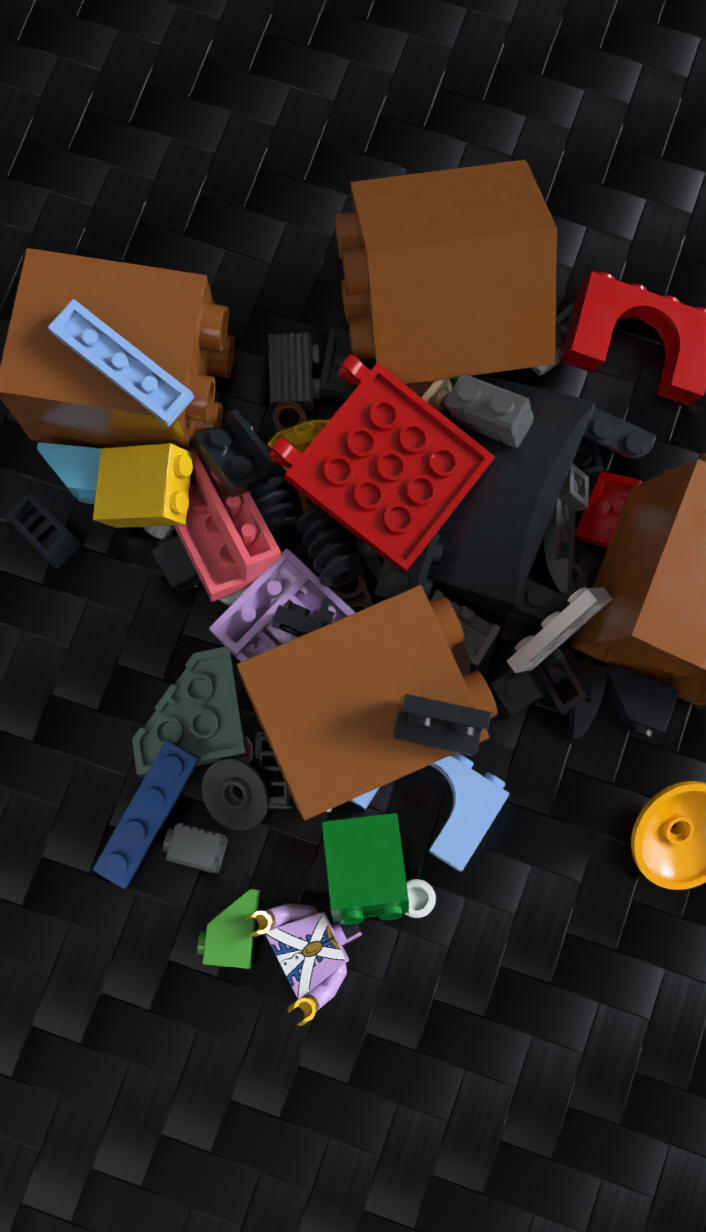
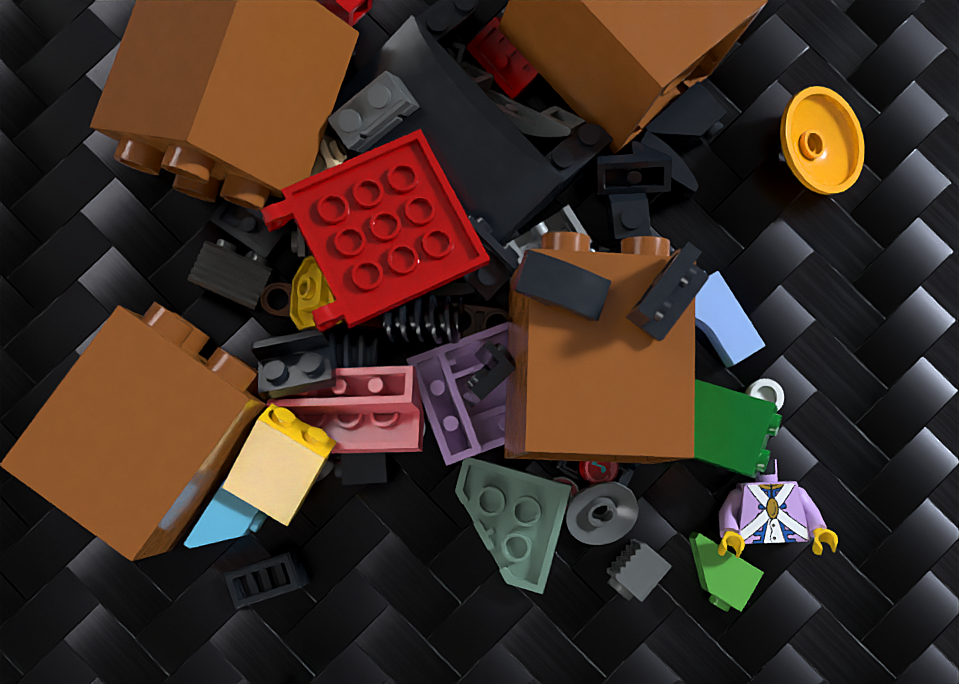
camera: 70 degrees left, 5 degrees up
light blue plate [48,299,194,427] -> none
blue plate [93,739,201,889] -> none
white plate [507,587,612,673] -> none
none -> black slope [512,249,611,321]
none -> red tile [579,461,618,484]

